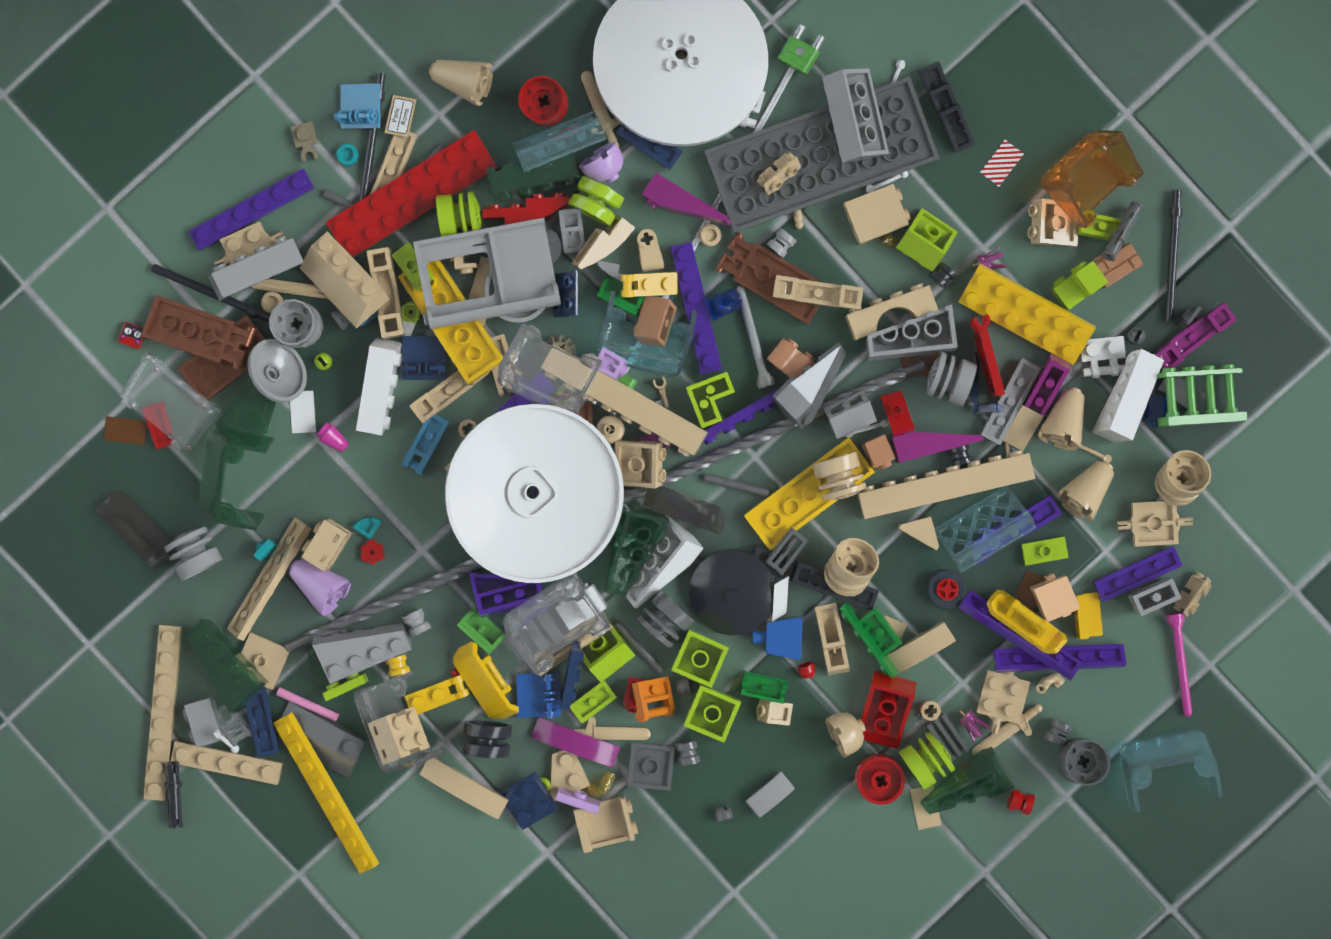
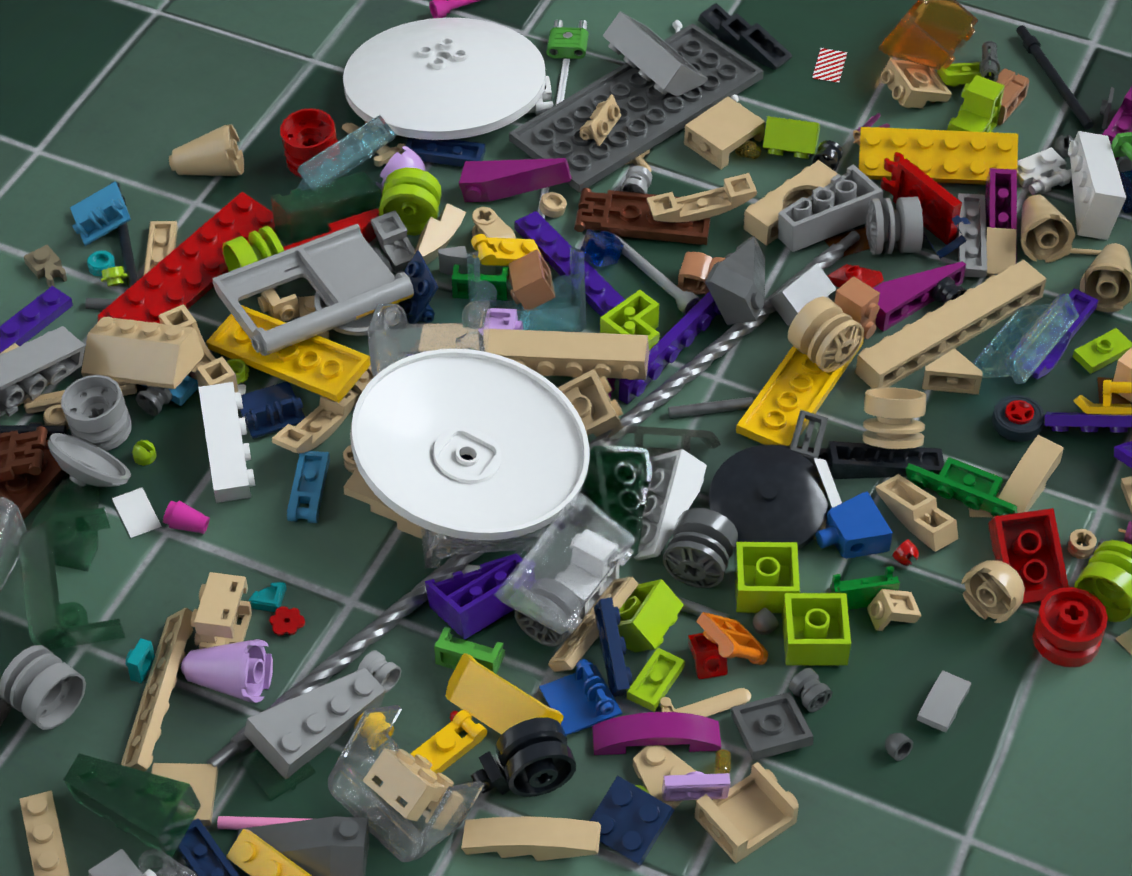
camera: 20 degrees left, 40 degrees down
lime plate [322,672,369,701] -> none
sticker [384,95,417,137] -> none
lime plate [391,242,435,291] -> none
none -> lime plate [100,266,127,287]
none -> black tile [471,751,510,795]

